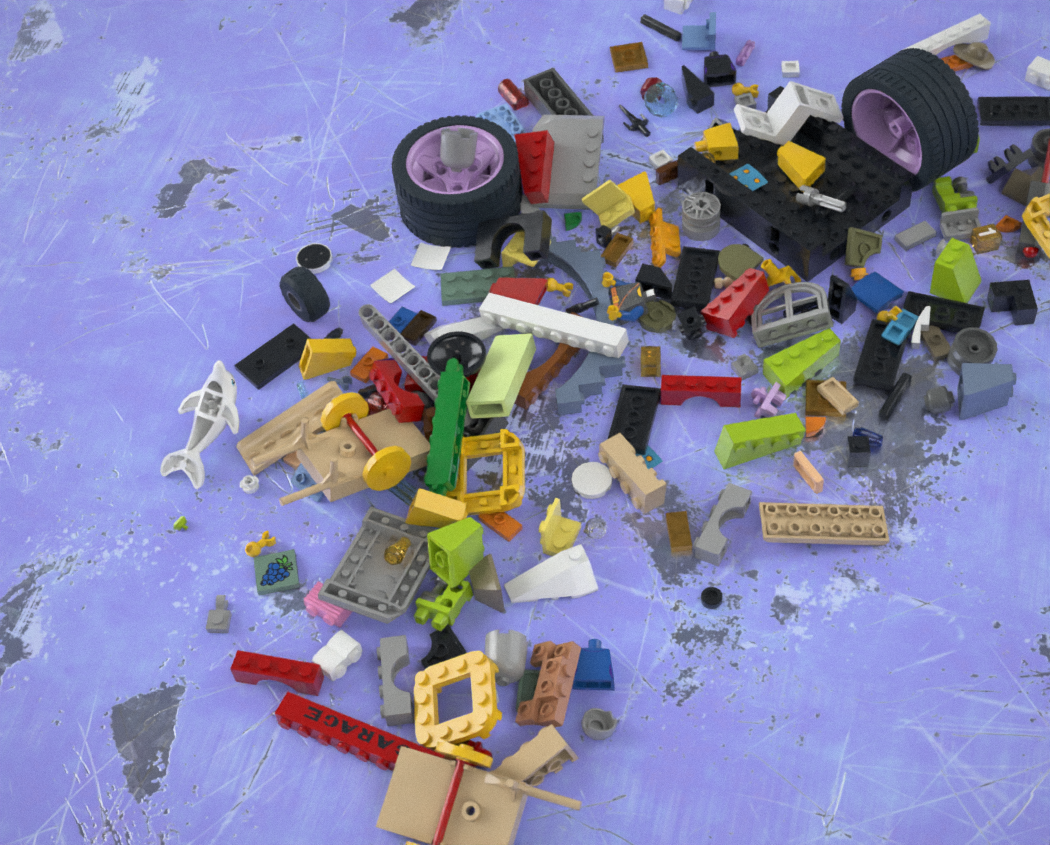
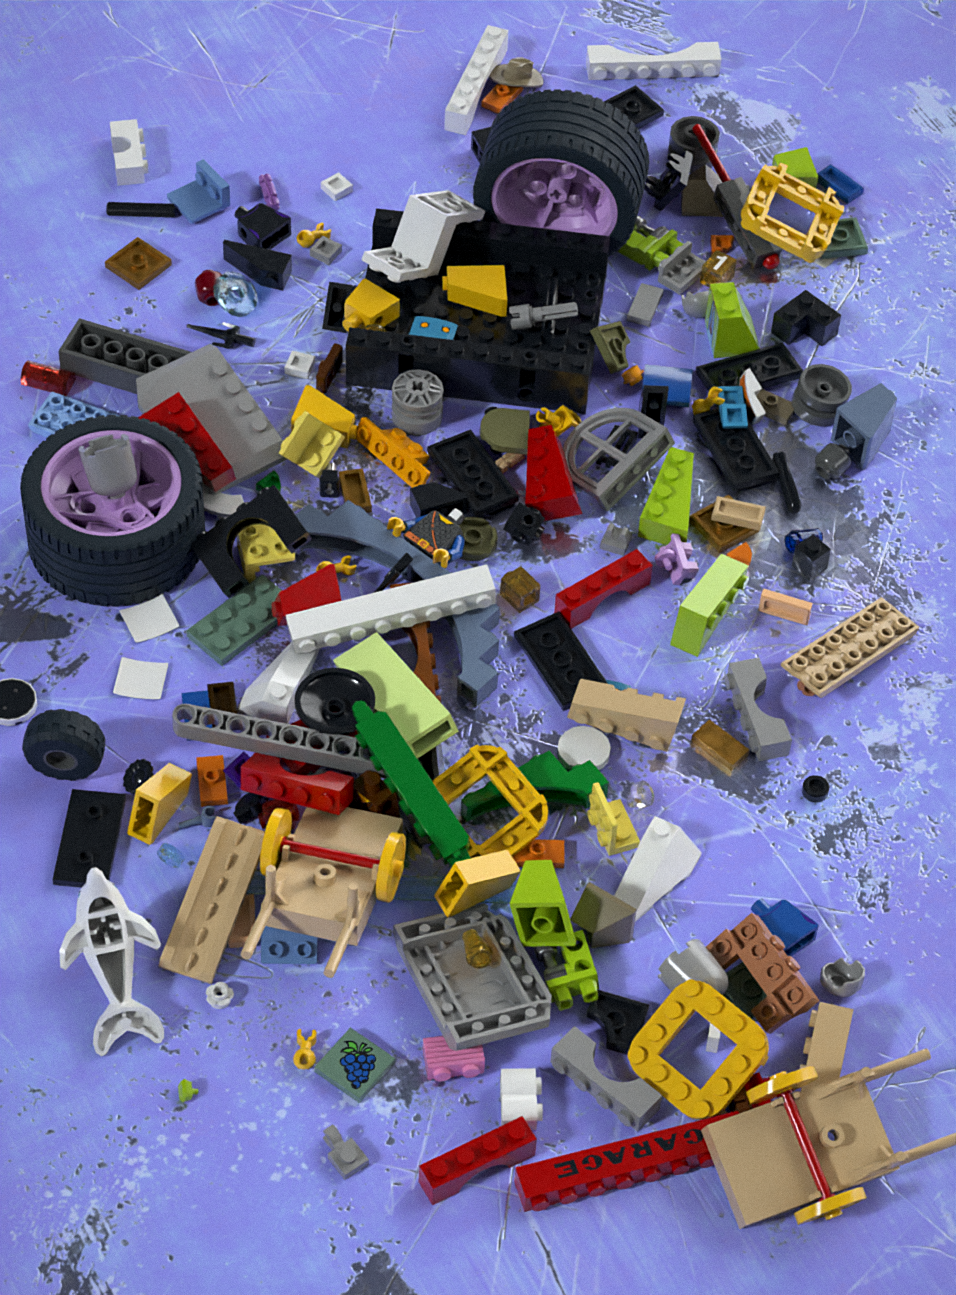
camera: 50 degrees left, 0 degrees up
none -> green arch [461,750,609,822]

